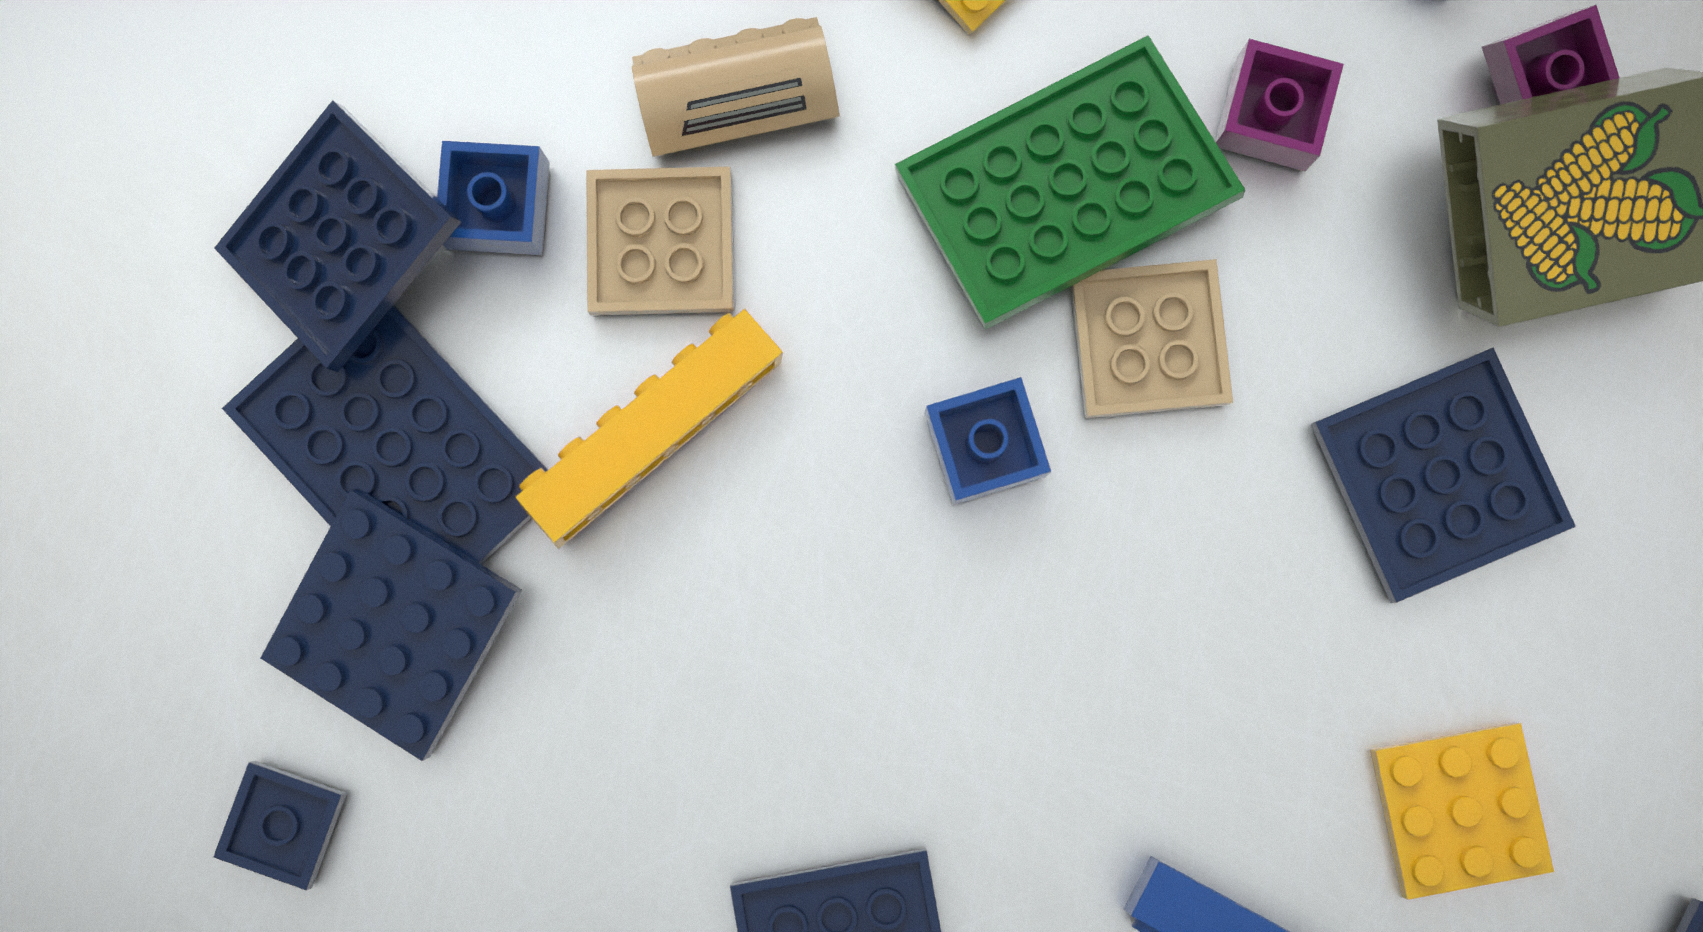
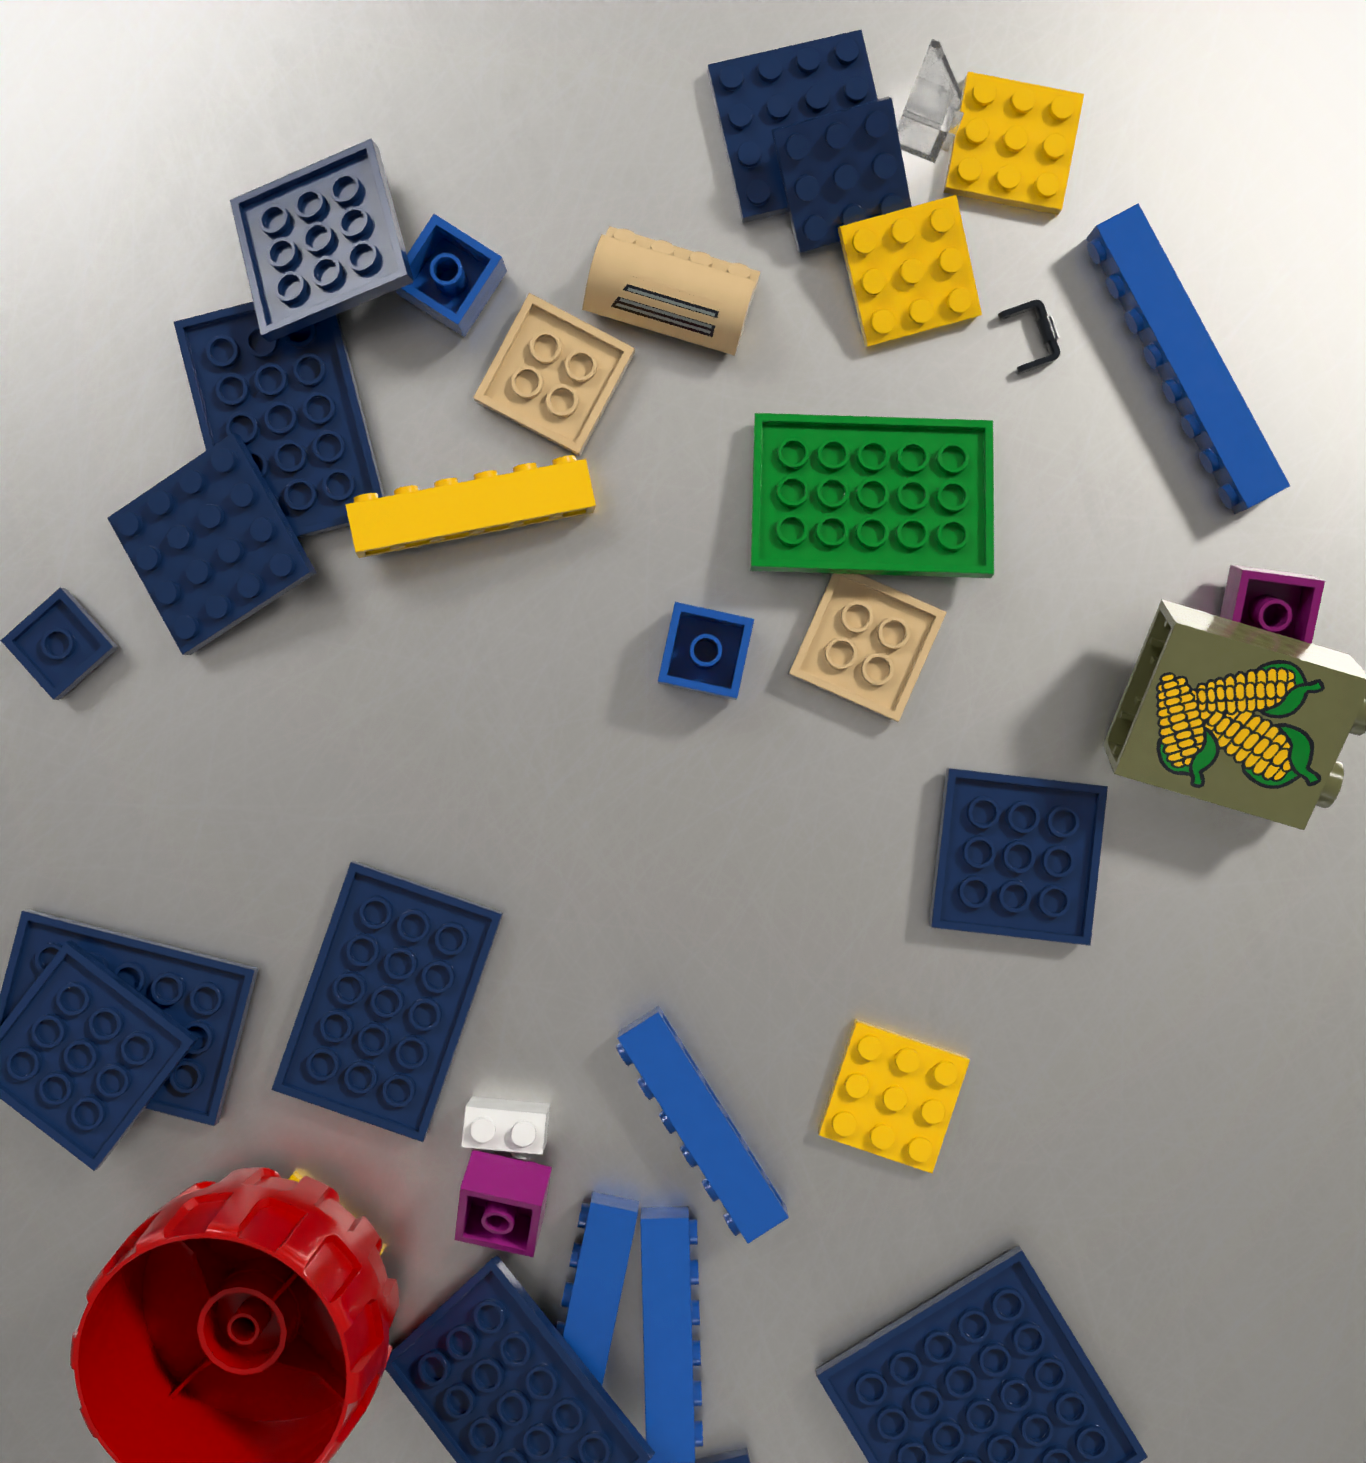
camera: 20 degrees right, 5 degrees up
magenta brick [1215,38,1344,171] -> none

